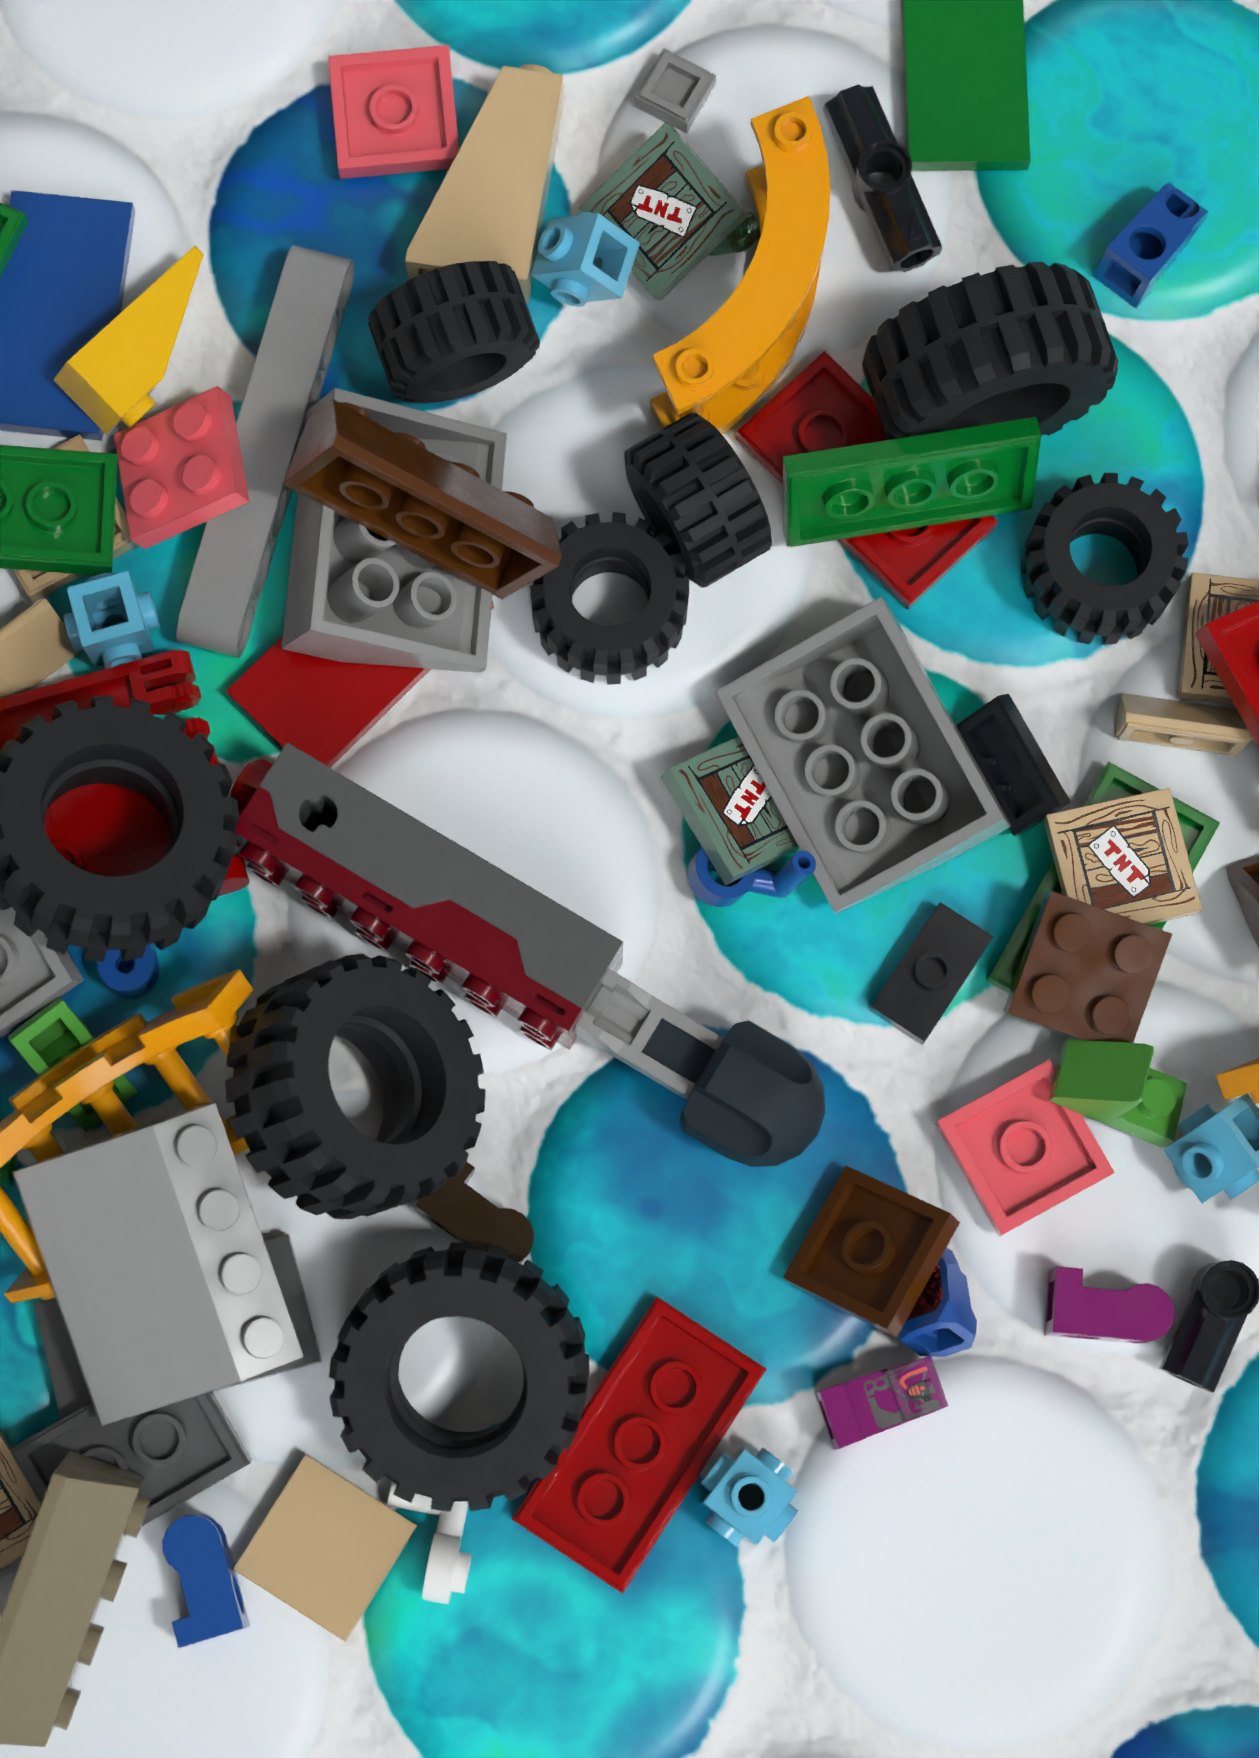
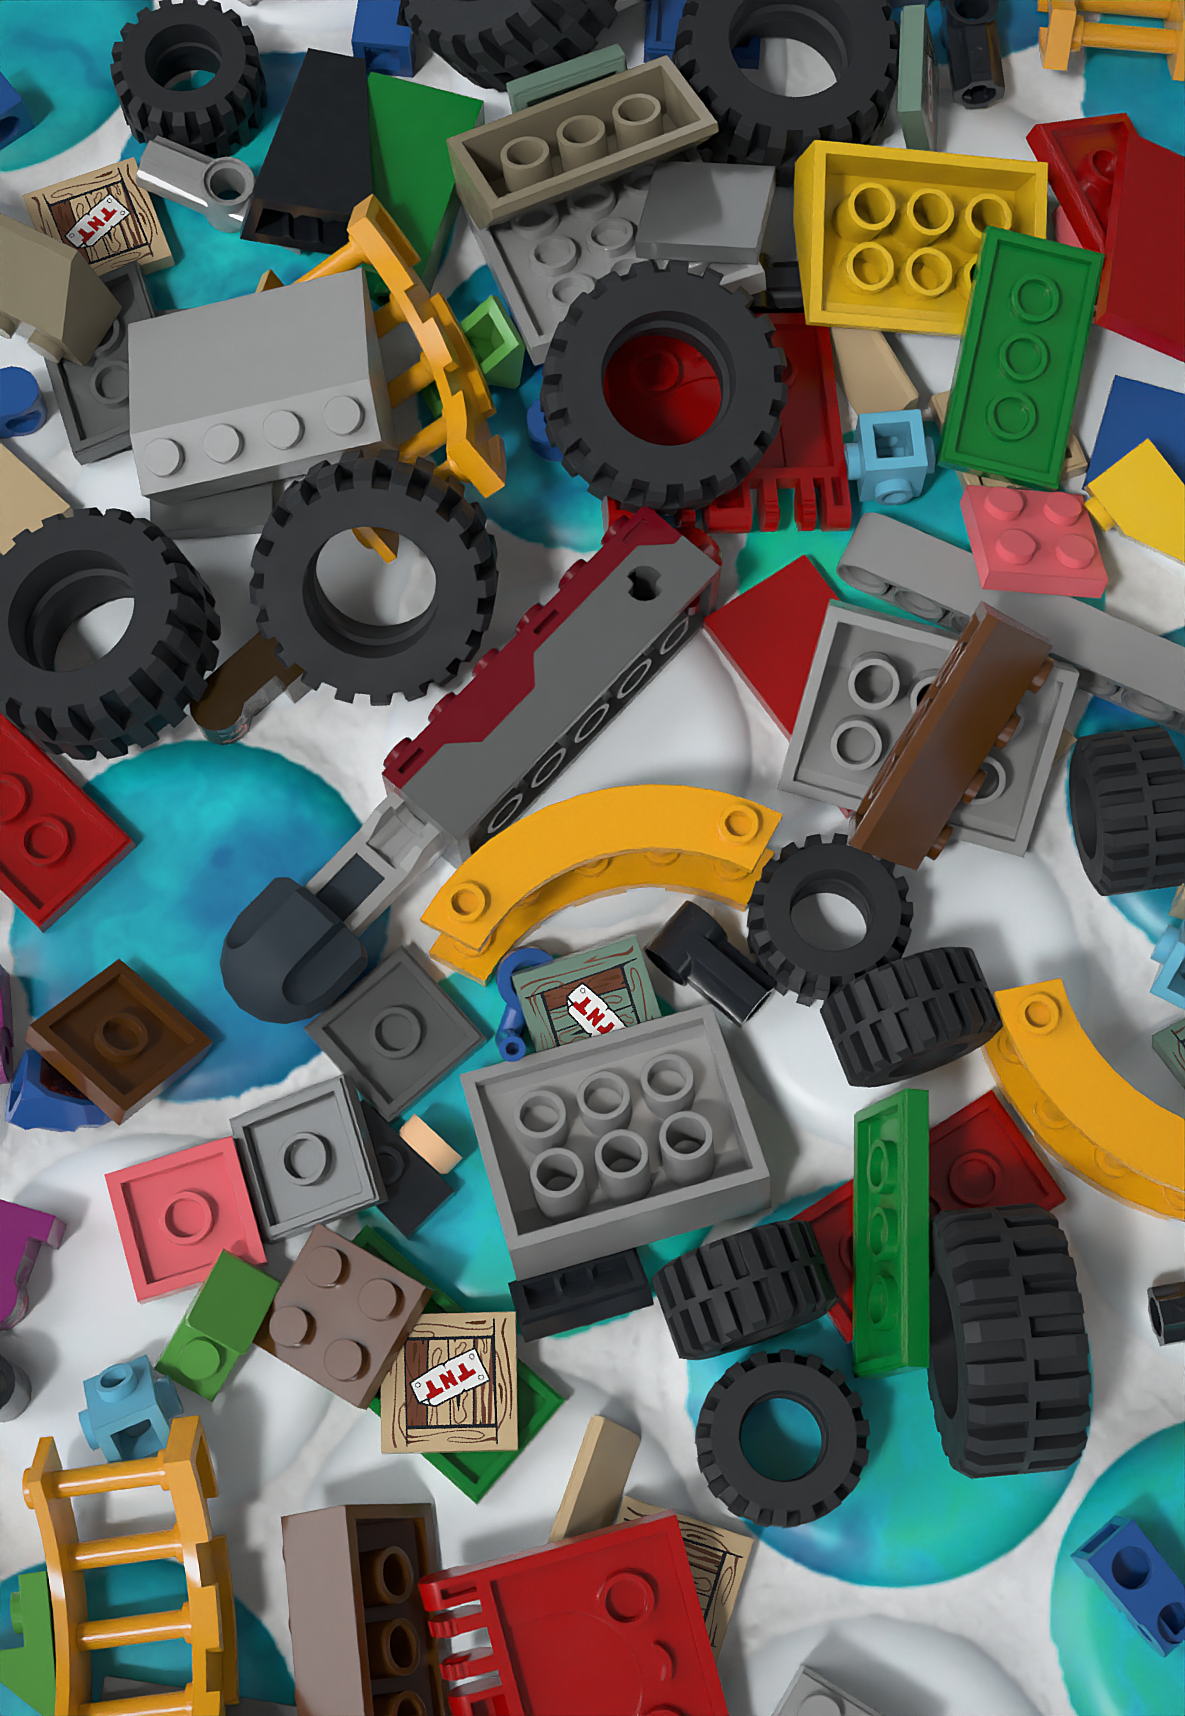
camera: 105 degrees right, 5 degrees down
none -> tile [229,1074,389,1245]
none -> dark grey tile [304,945,487,1126]
none -> light nougat tile [399,1113,462,1175]
none -> light orange fence [420,784,783,987]
none -> black piece [643,900,777,1028]
none -> black tyre [651,1220,839,1361]

